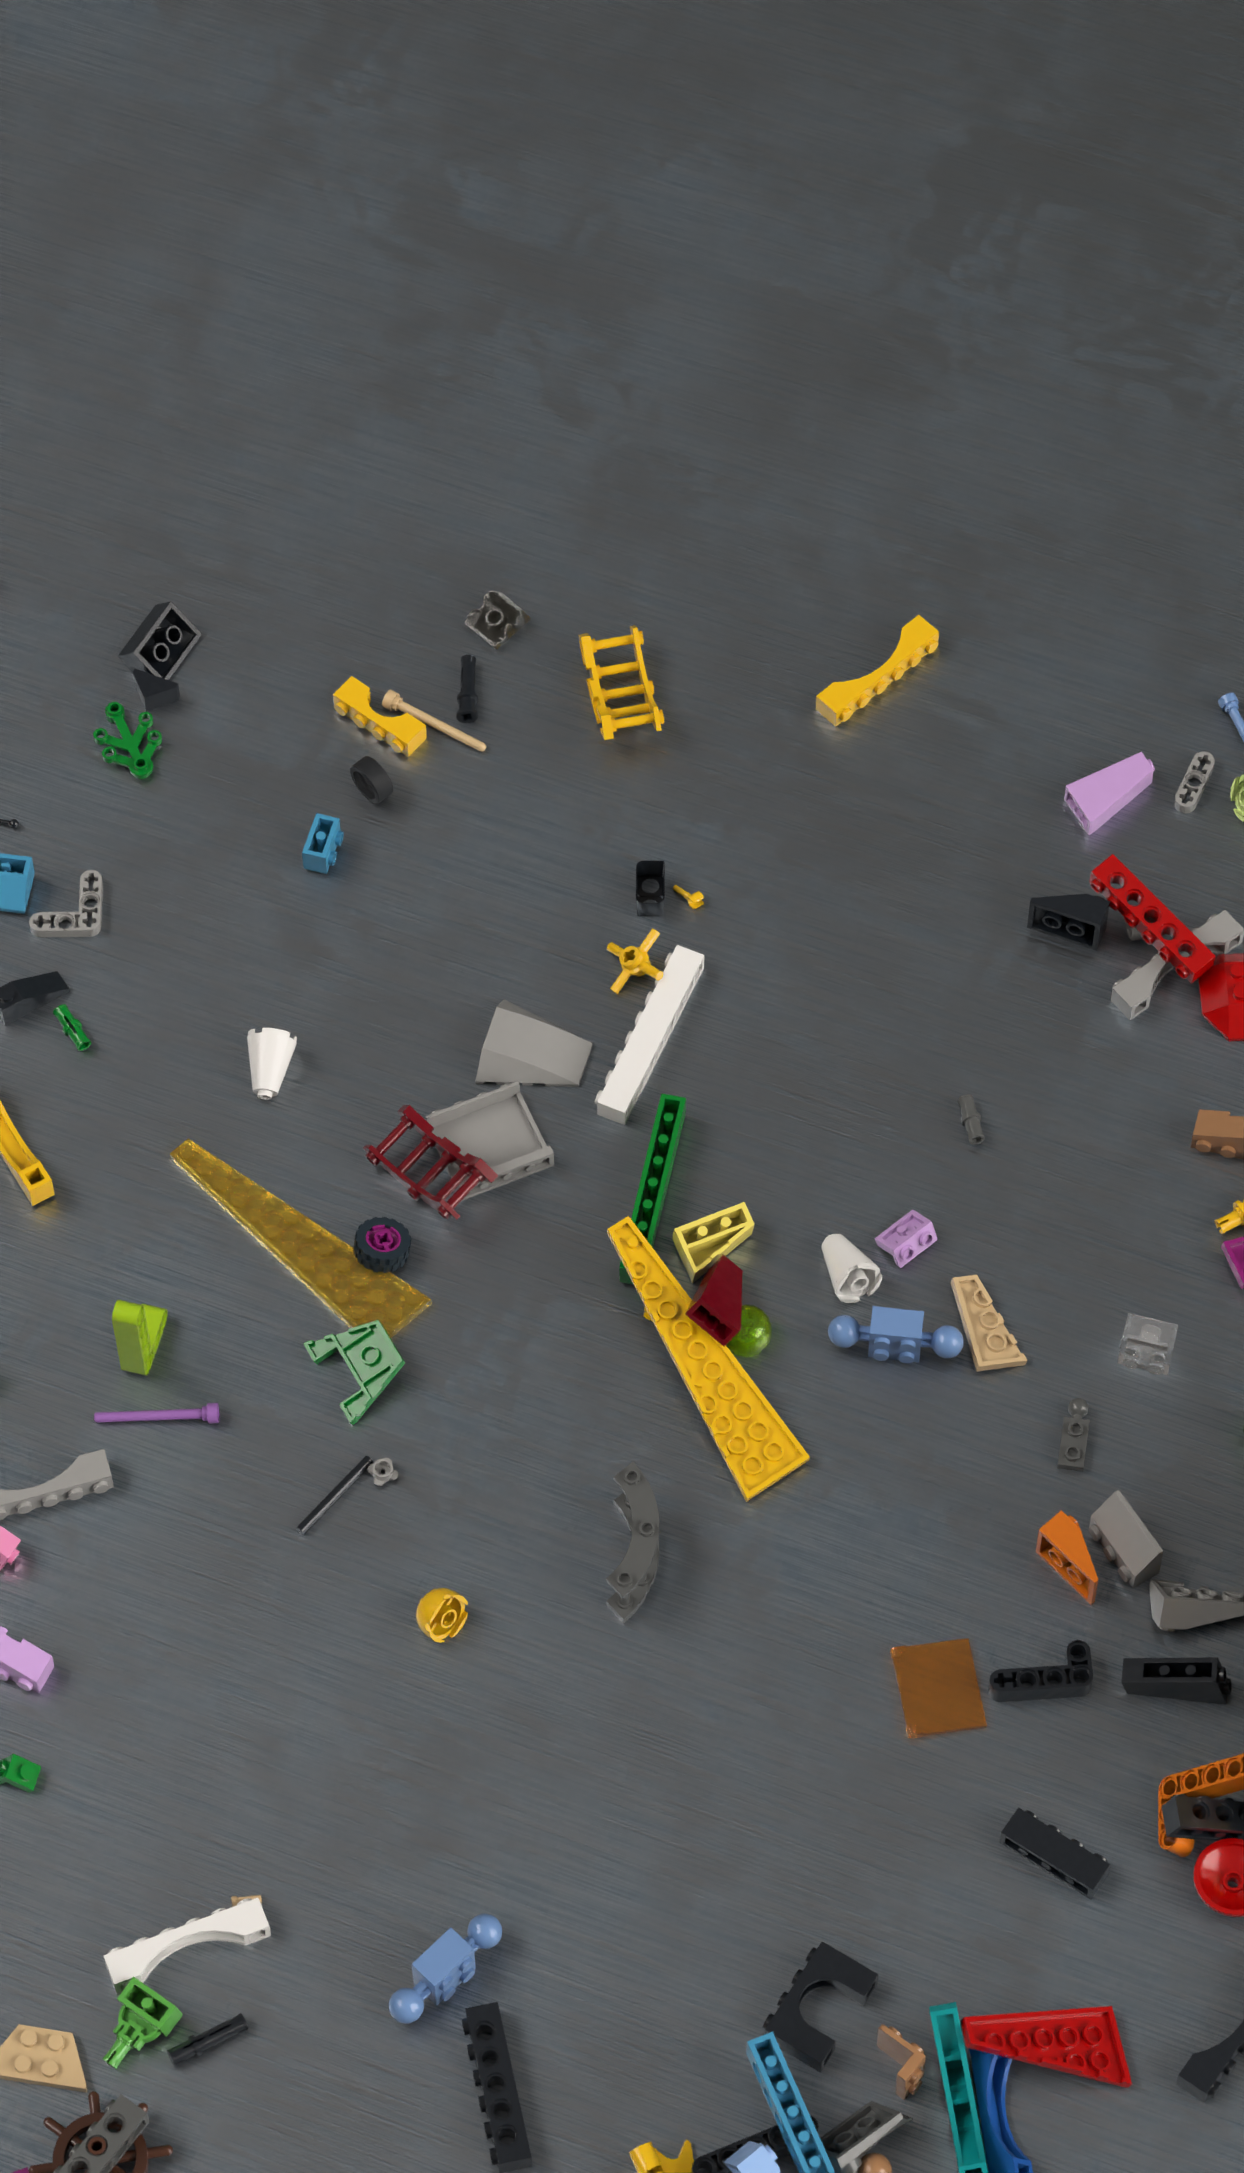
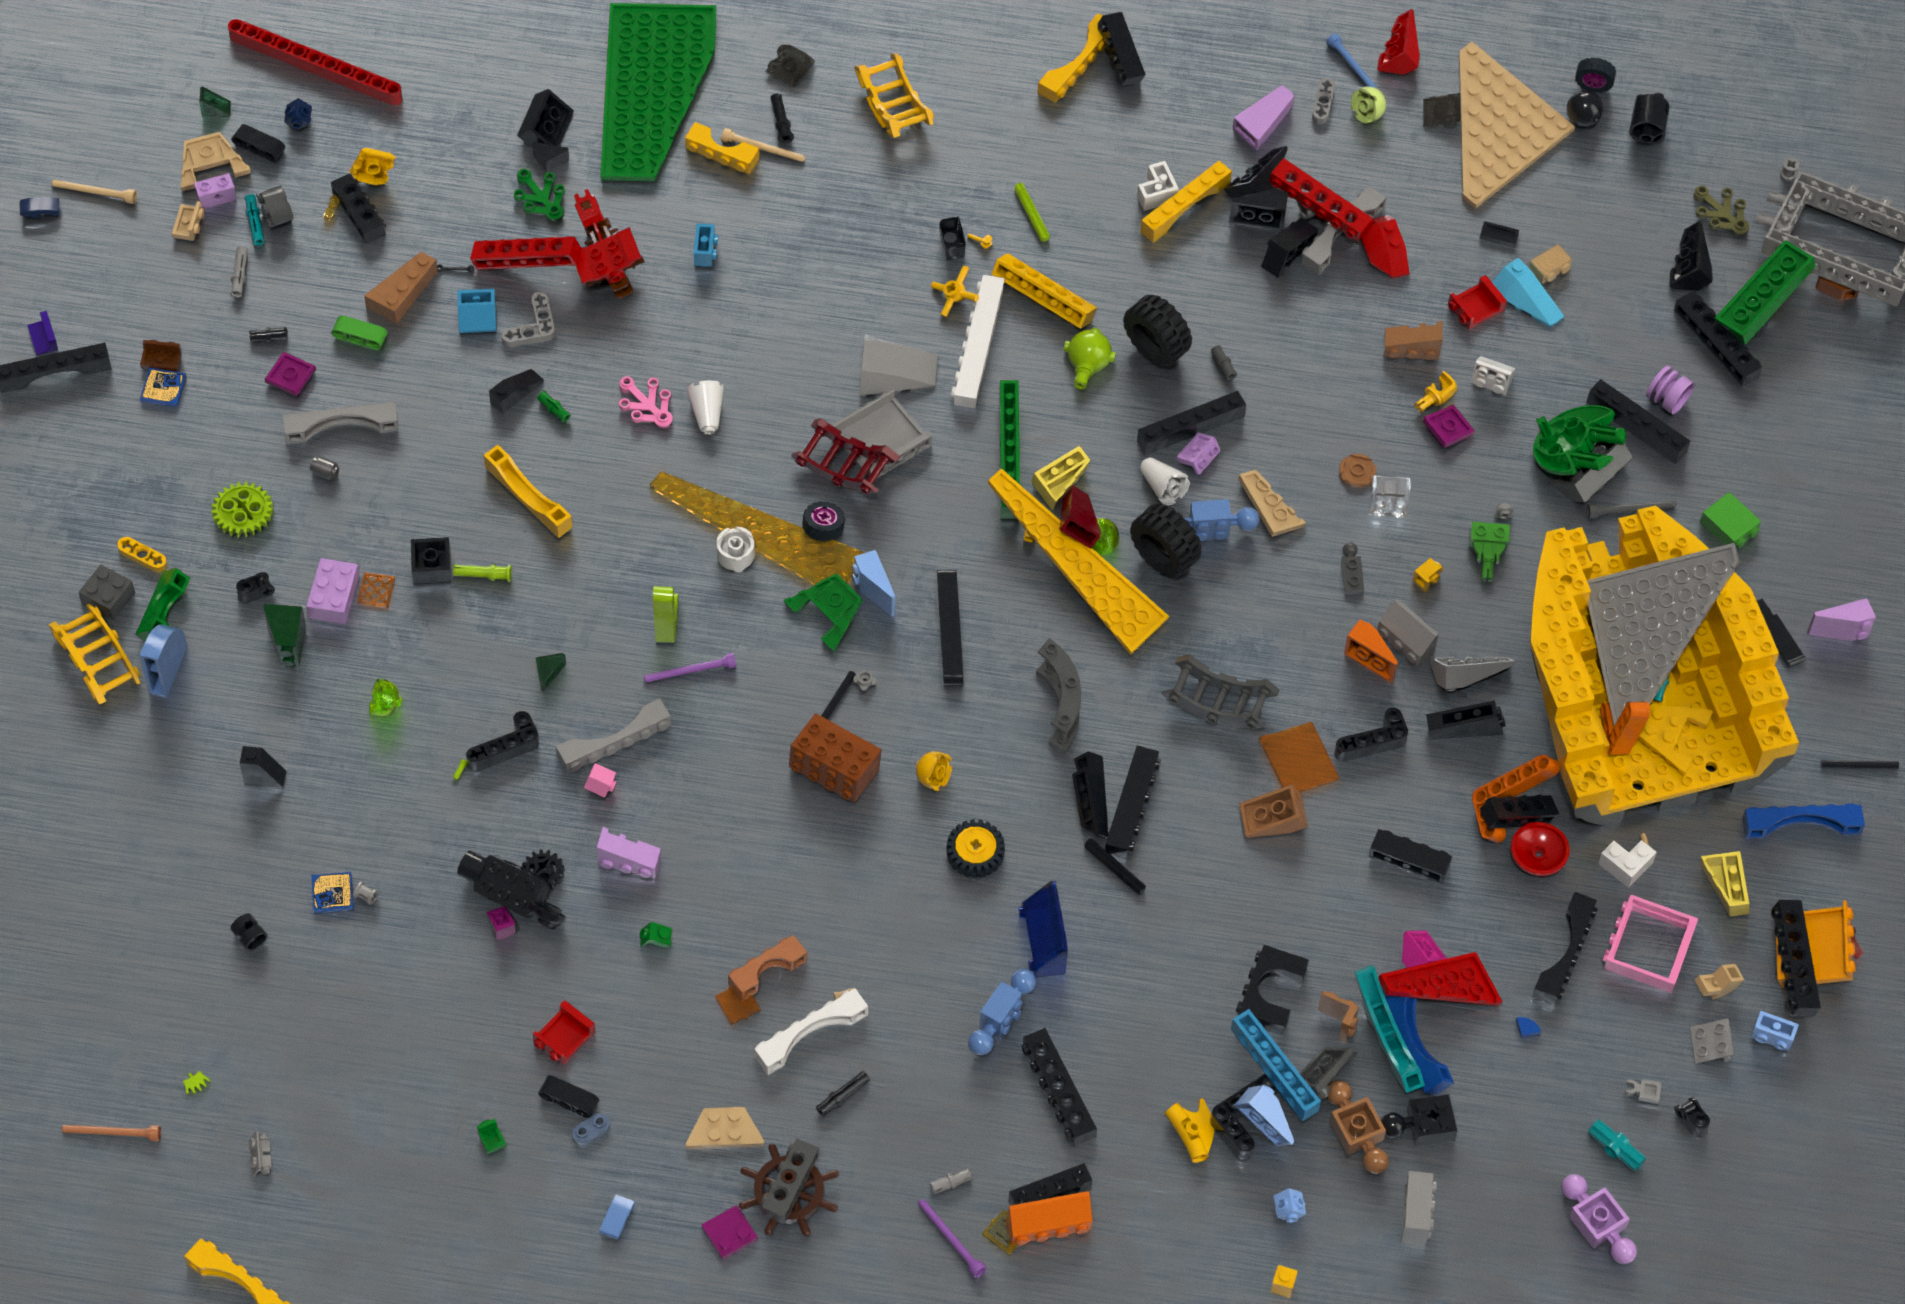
camera: 15 degrees left, 0 degrees up
bright green brick [102,1976,183,2069] -> none
black tyre [350,756,393,804] -> none
none -> red brick [470,236,581,270]
none -> red piece [574,189,645,299]
none -> green wing [600,3,717,181]
none -> bright pink plant [619,376,673,429]
none -> clear orange piece [715,987,761,1025]
none -> white brick [717,527,755,572]
none -> nougat arch [728,935,807,1002]
none -> dark orange brick [789,713,882,803]
none -> light blue slope [852,550,895,617]
none -> black beam [937,569,963,686]
none -> wheel [946,819,1005,878]
none -> yellow brick [991,253,1097,329]
none -> lime axle [1014,182,1050,242]
none -> clear blue windscreen [1018,880,1068,978]
none -> lime piece [1064,328,1116,390]
none -> black wedge [1072,751,1108,838]
none -> black axle [1084,838,1146,894]
none -> black brick [1098,12,1146,87]
none -> black brick [1105,745,1161,859]
none -> black tyre [1123,295,1192,366]
none -> black tyre [1130,504,1202,577]
none -> white brick [1137,161,1179,211]
none -> black brick [1137,391,1246,456]
none -> yellow arch [1140,160,1232,243]
none -> dark grey fence [1161,654,1280,730]
none -> black wedge [1224,146,1288,198]
none -> medium nougat slope [1239,784,1308,838]
none -> black wedge [1261,218,1318,278]
none -> medium nougat tile [1339,454,1376,488]
none -> dark pink slope [1402,930,1447,968]
none -> yellow brick [1413,558,1443,592]
none -> blue tile [1516,1017,1541,1038]

